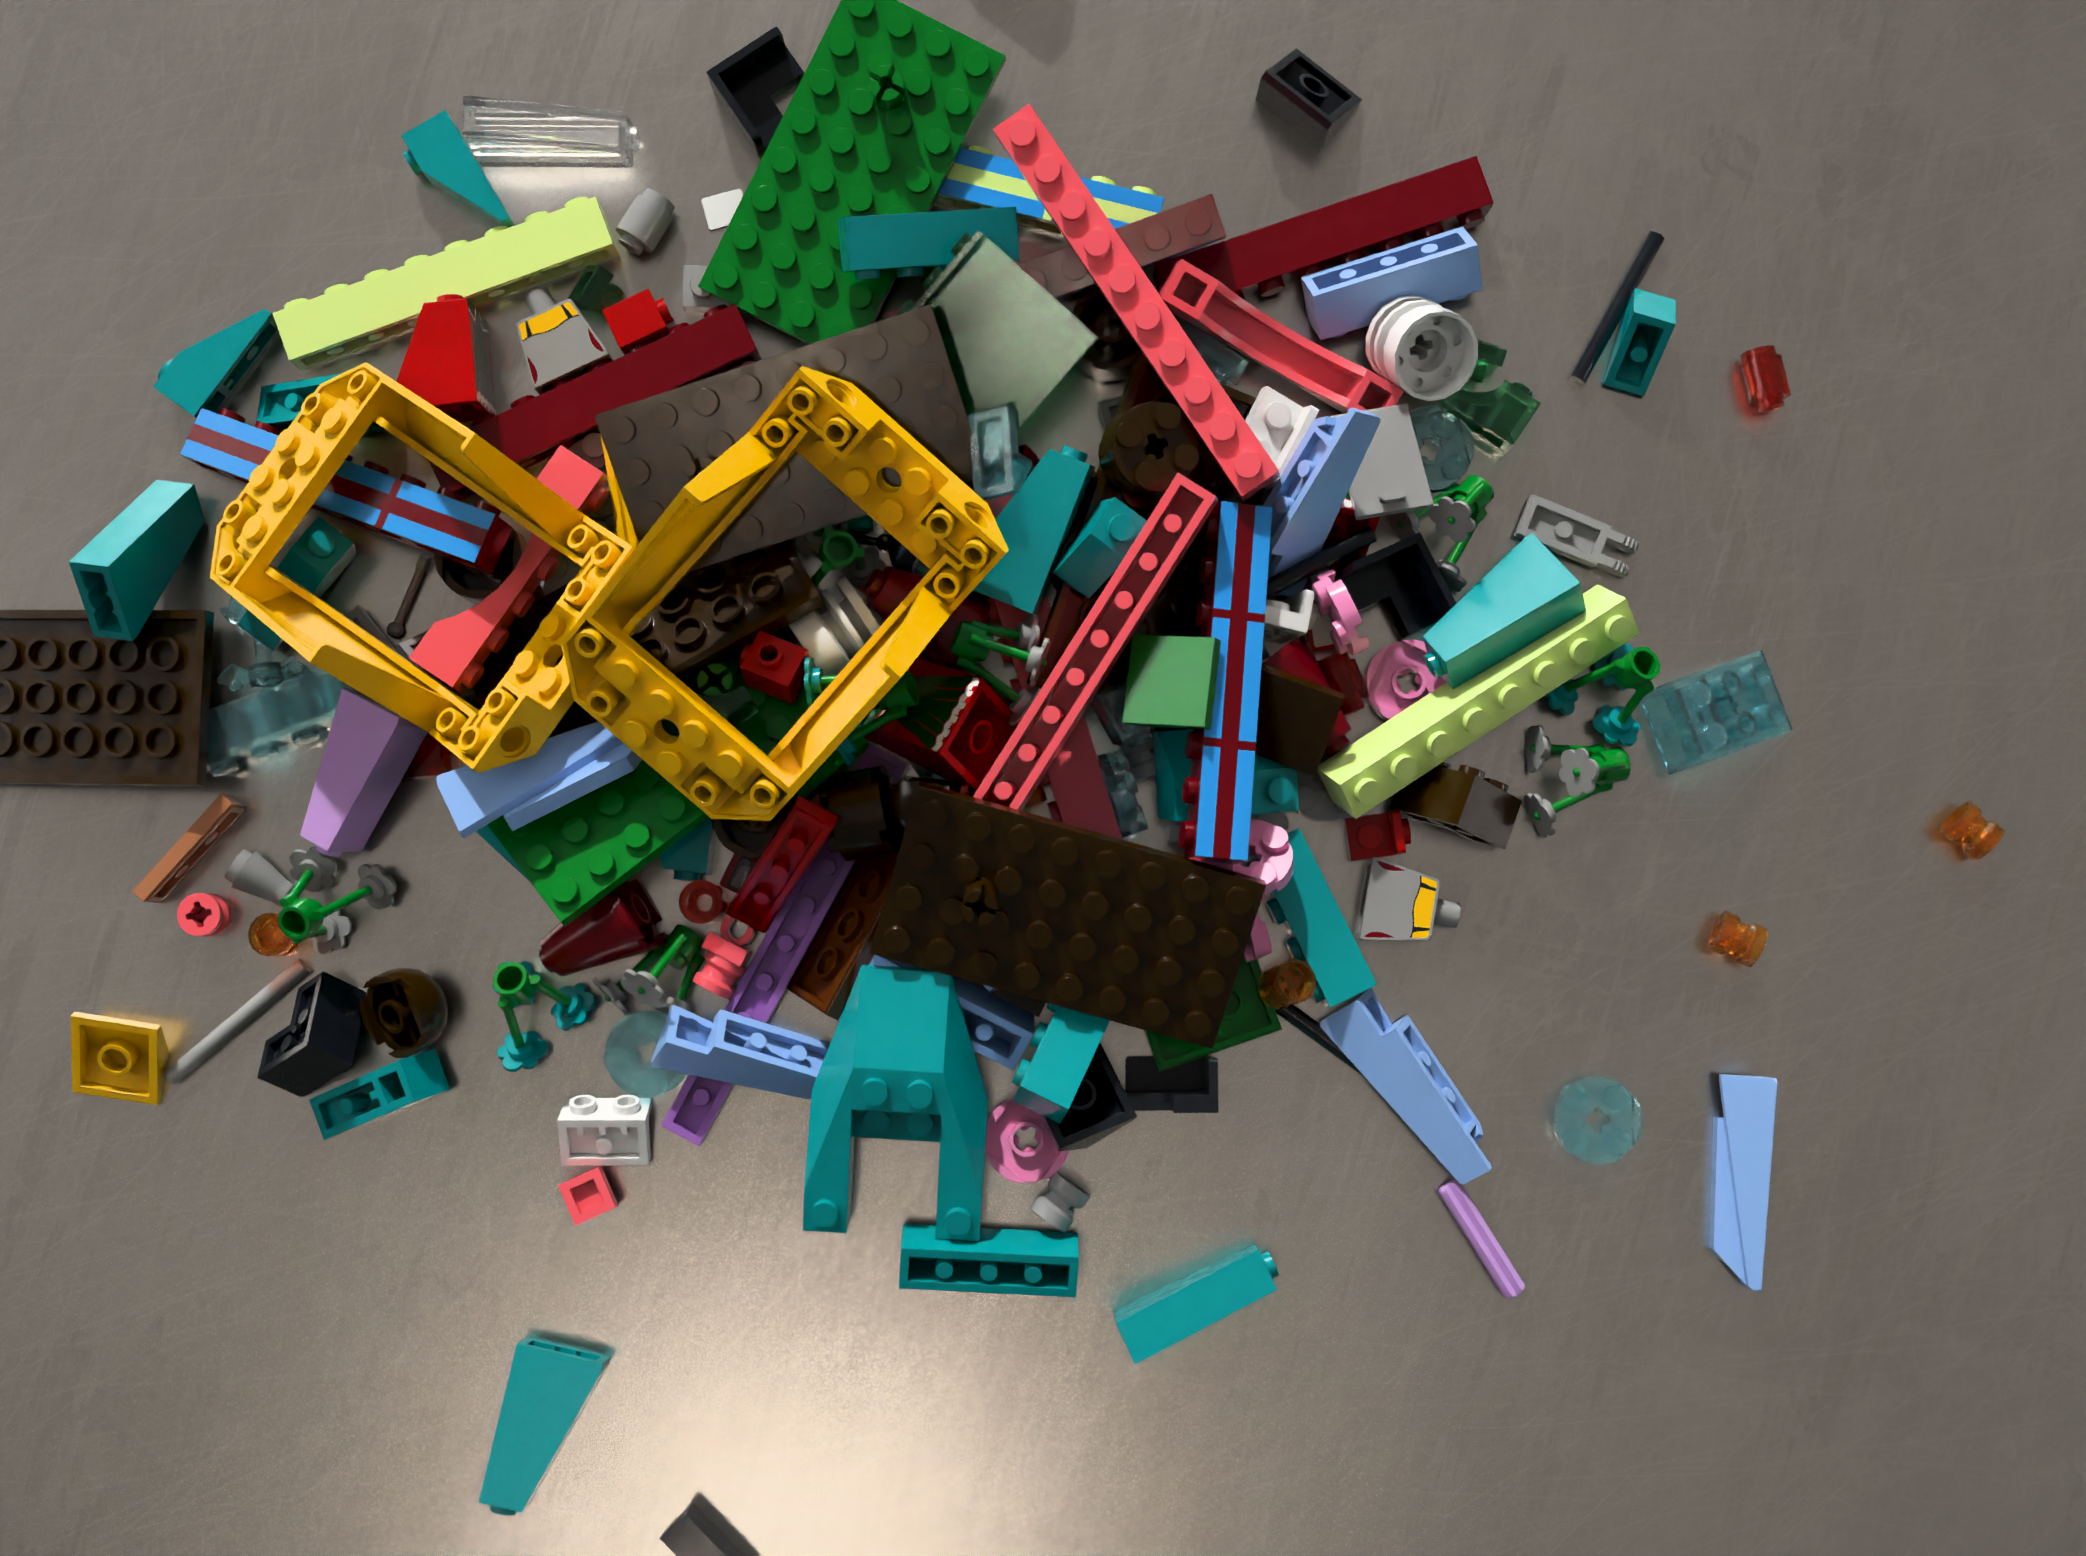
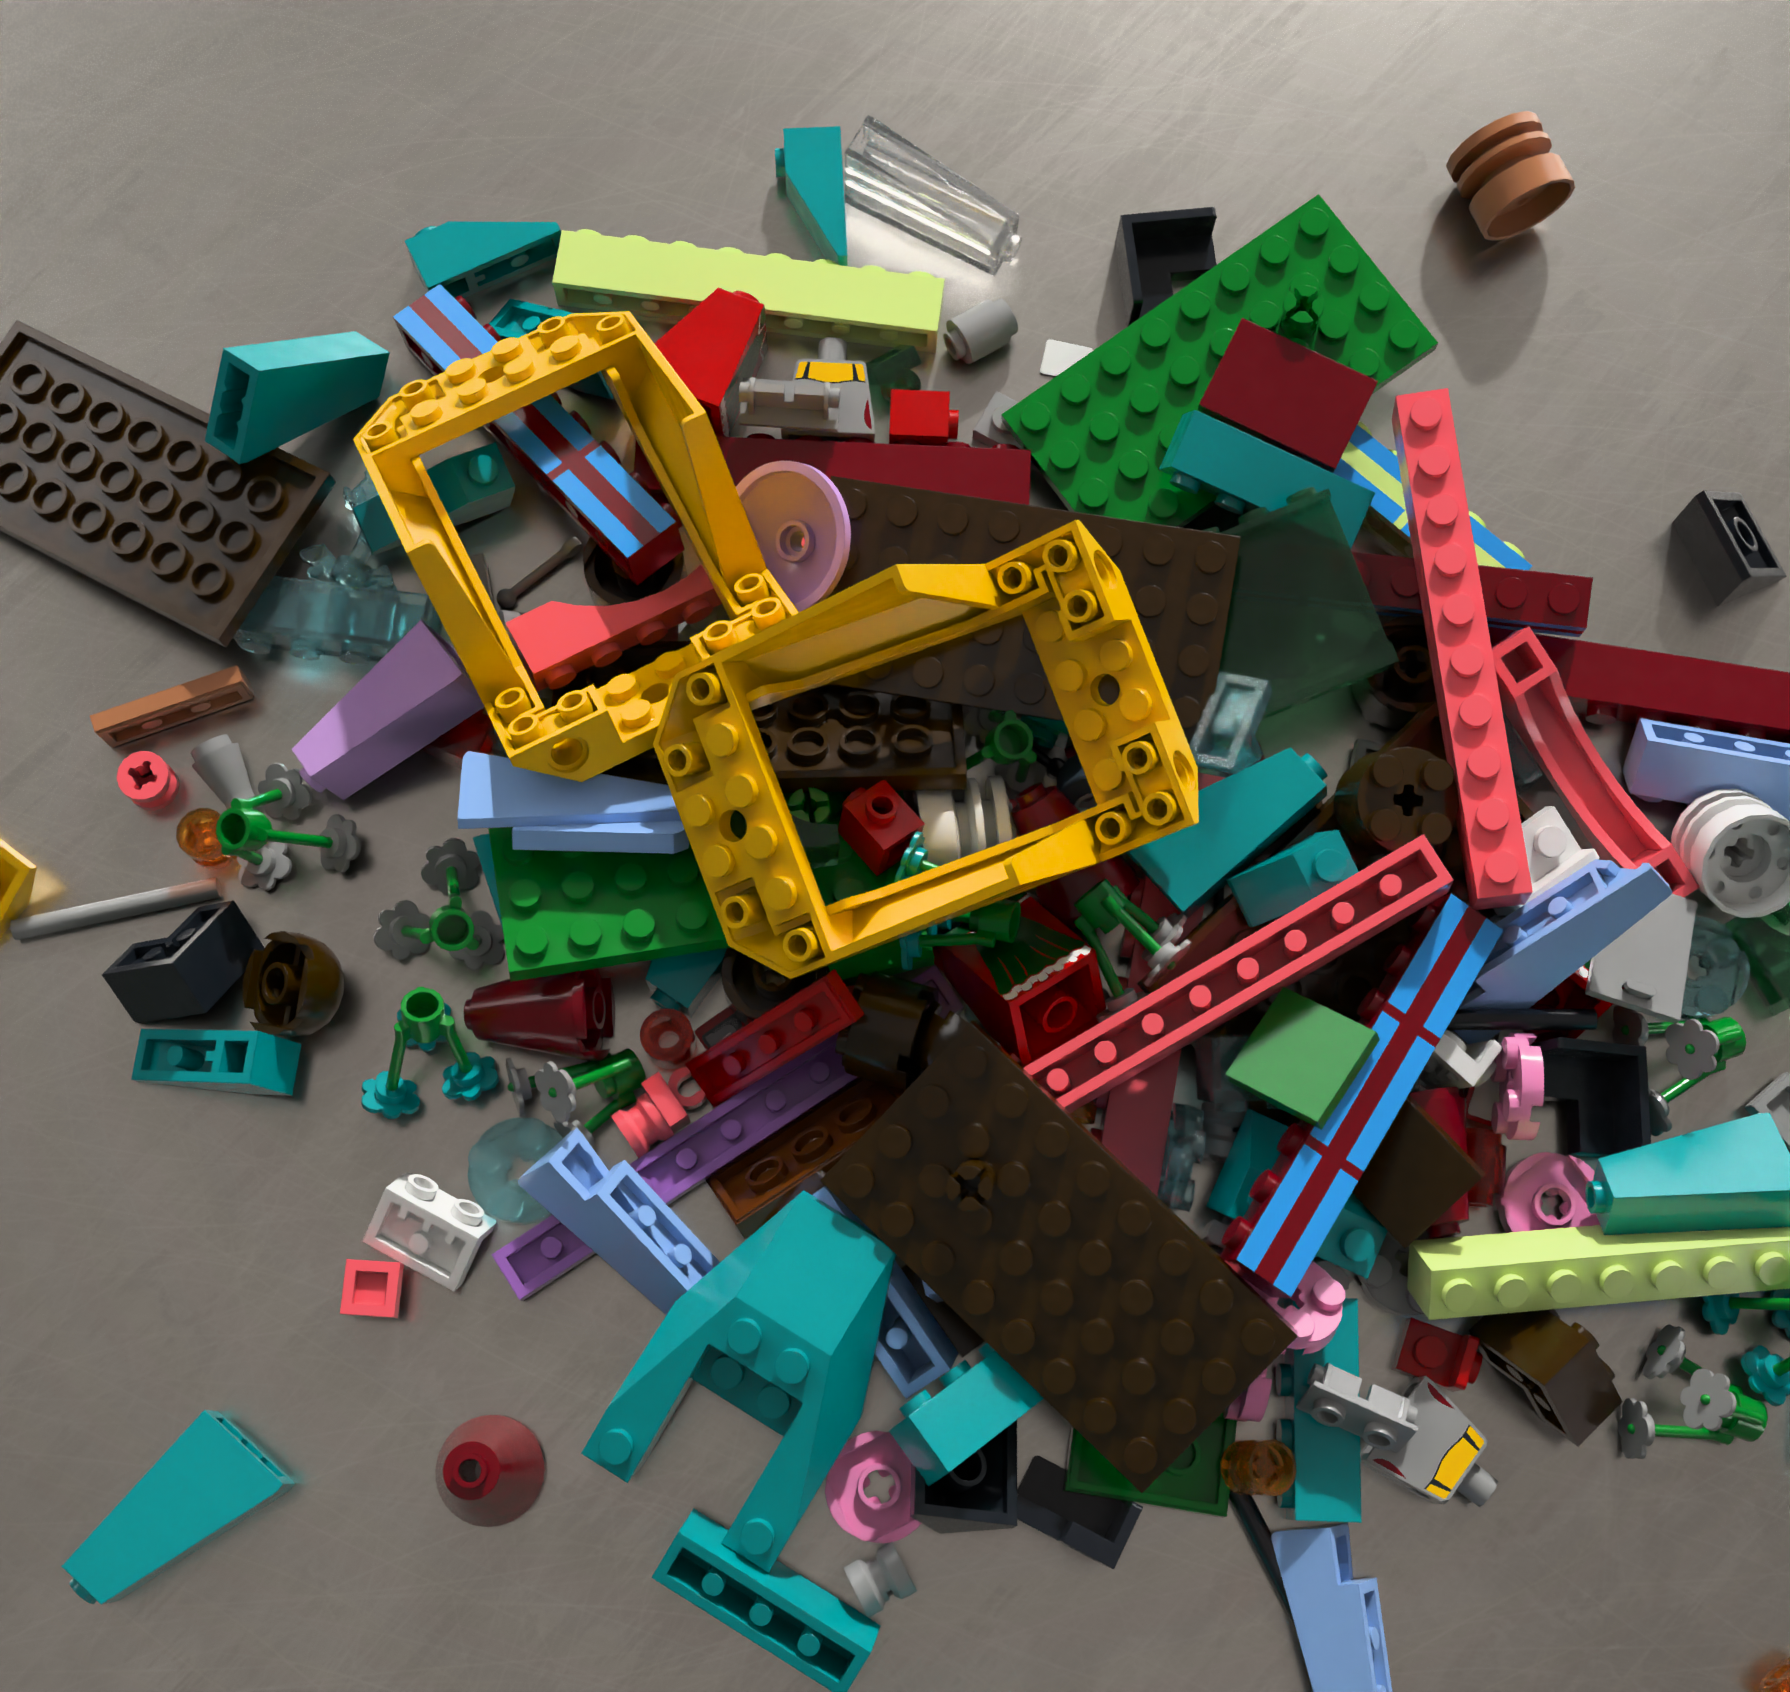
camera: 25 degrees right, 10 degrees down
none -> light grey plant [373,838,504,970]
none -> dark red cone [435,1415,545,1527]
none -> dish [736,461,851,612]
none -> light grey hinge [739,377,841,432]
none -> dark red tile [1197,318,1378,473]
none -> light grey hinge [1296,1363,1418,1453]

